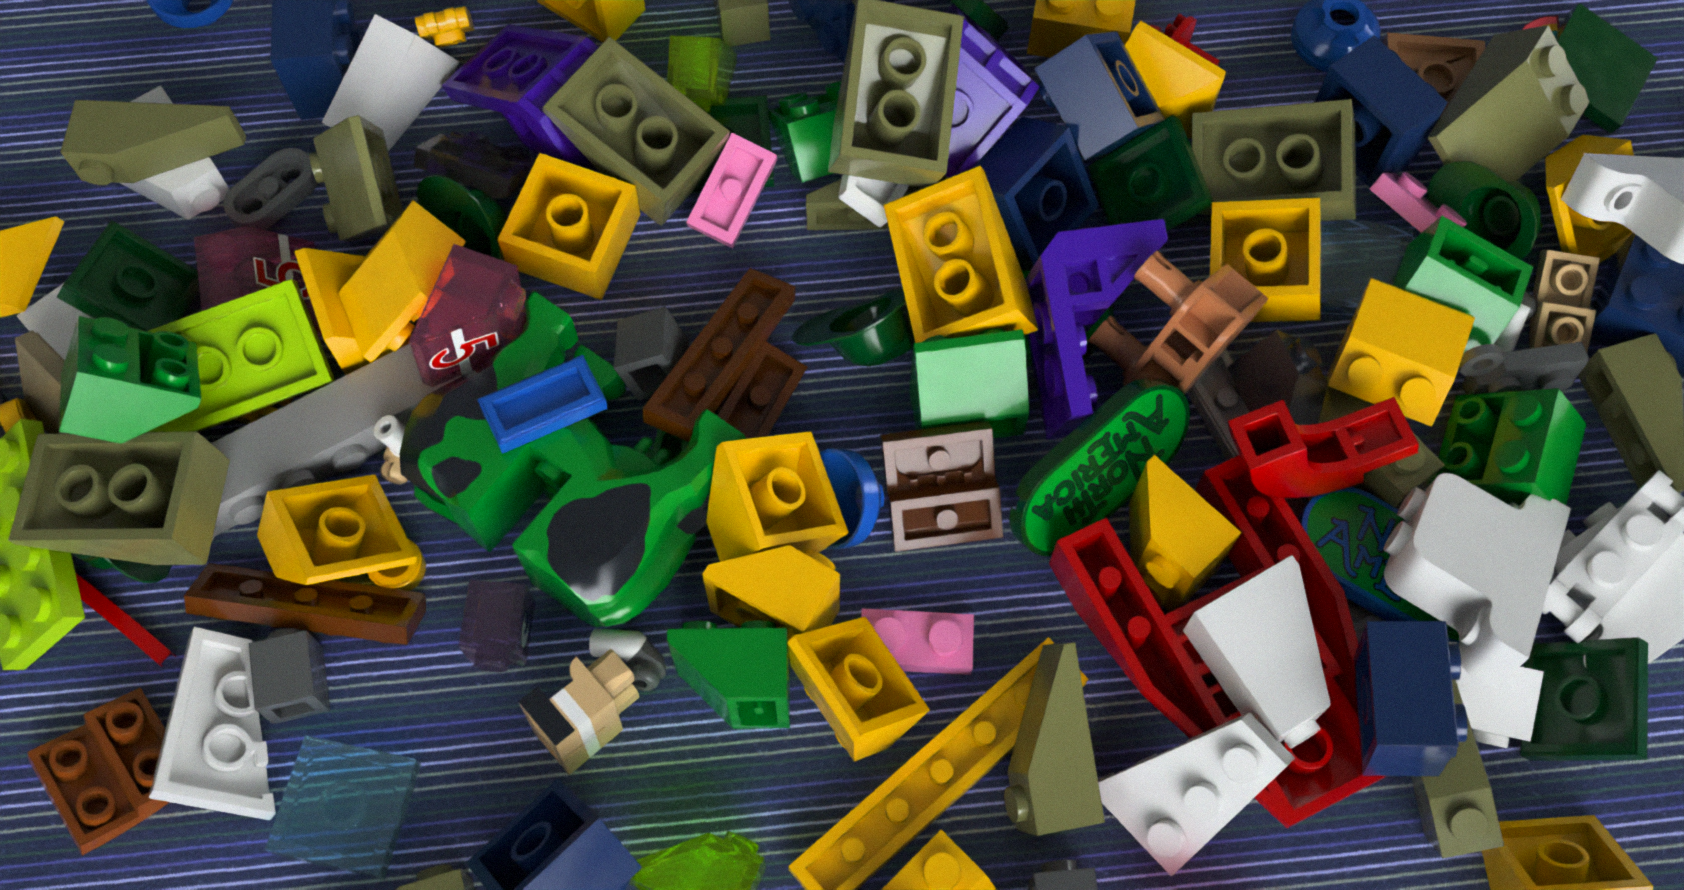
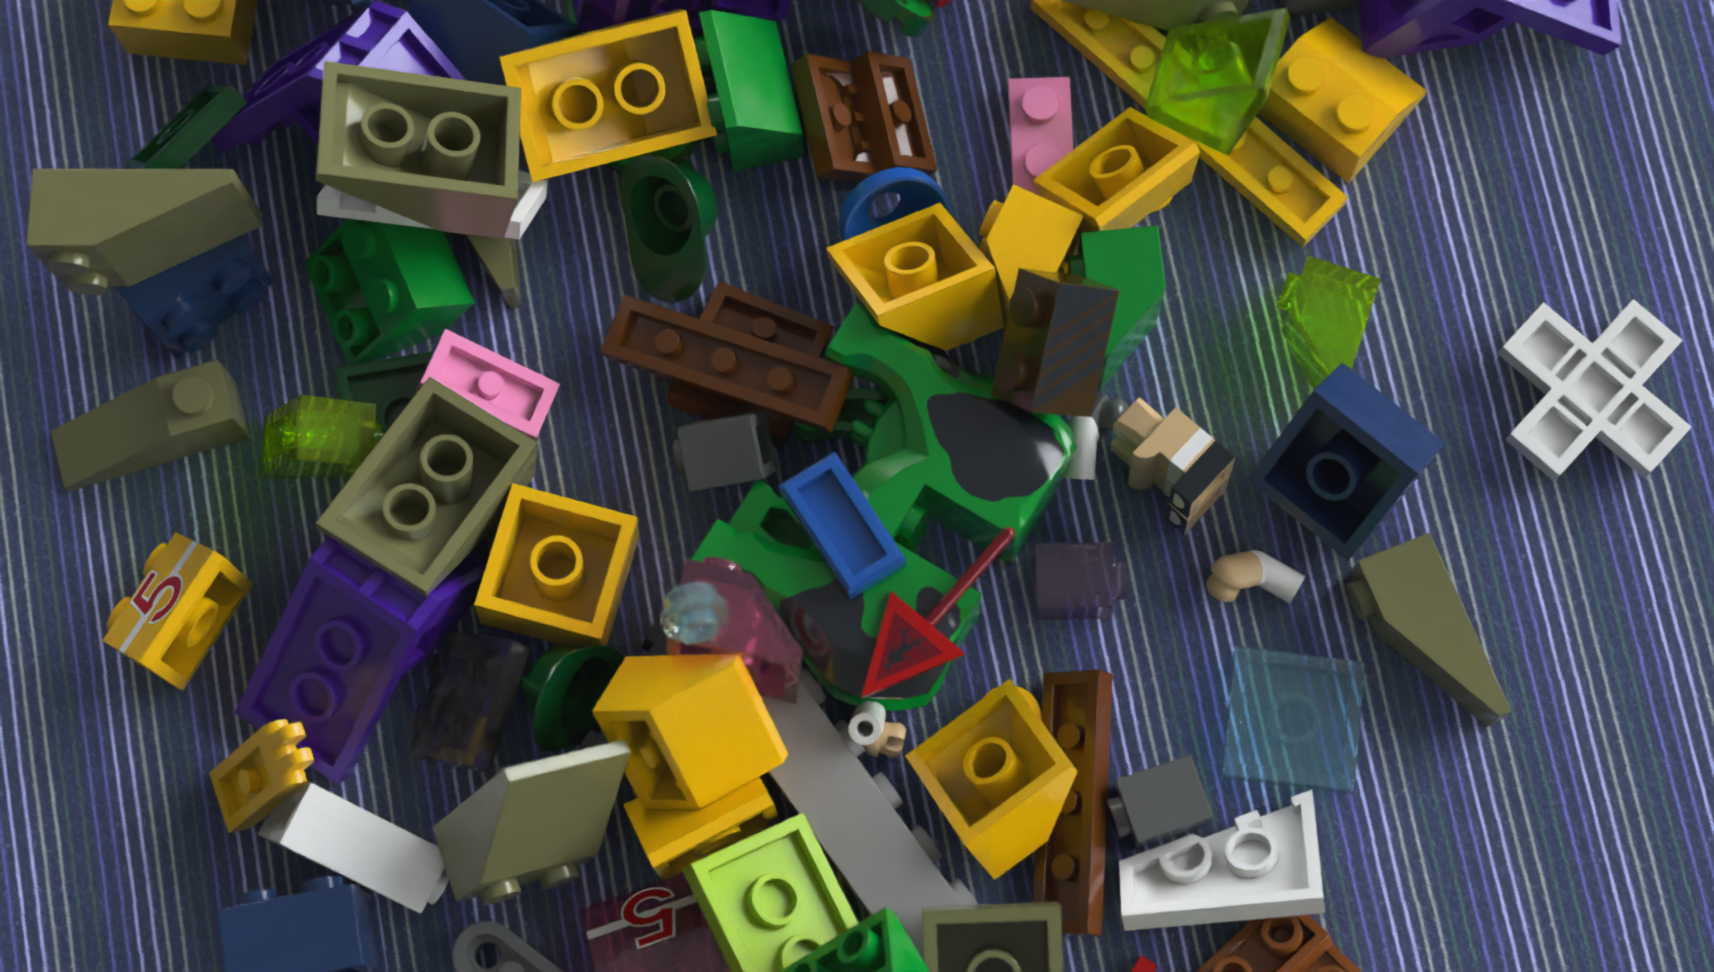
camera: 90 degrees left, 10 degrees up
none -> clear light blue plate [660,582,730,644]
none -> piece [861,527,1015,699]
none -> dark brown brick [991,268,1120,417]
none -> clear neon green slope [1144,8,1290,156]
none -> arm [1206,550,1306,604]

